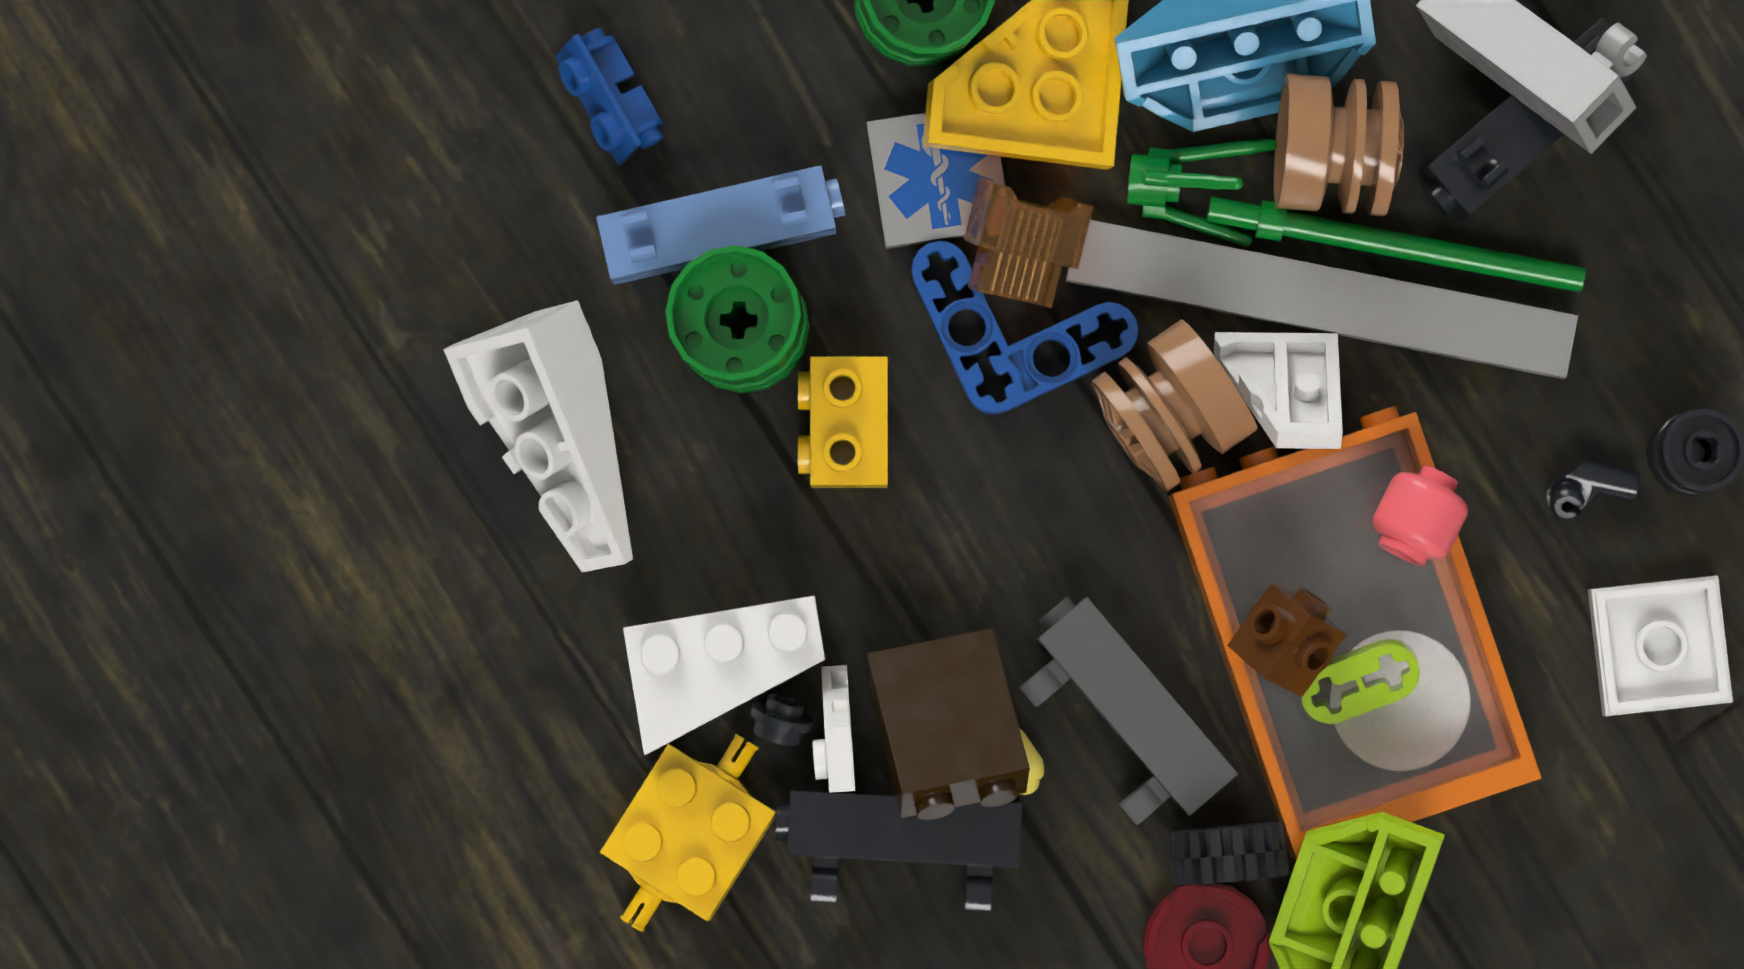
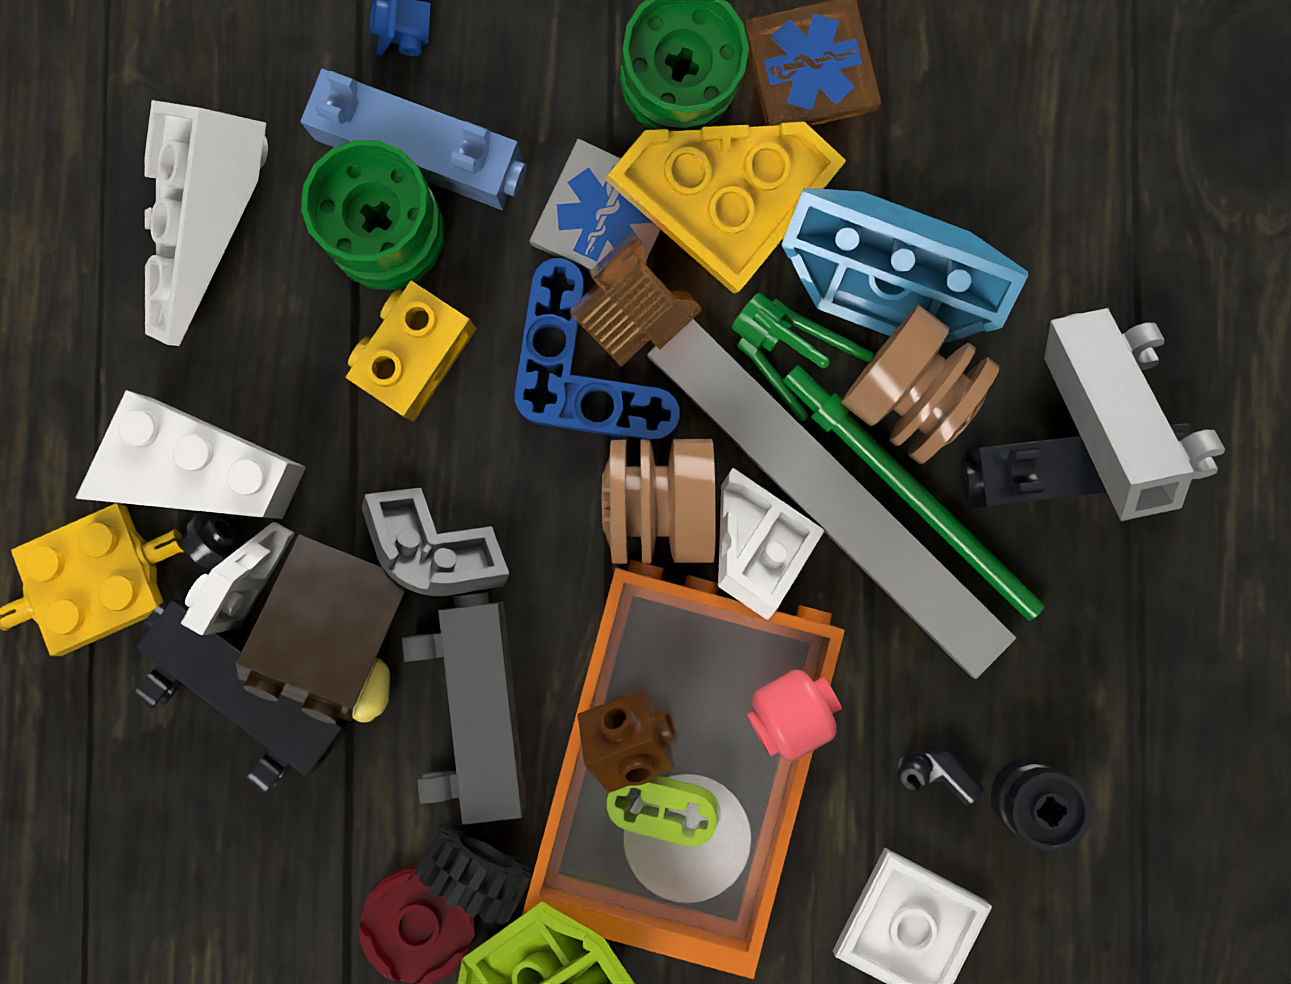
camera: 35 degrees right, 0 degrees up
none -> plate [362,488,509,596]

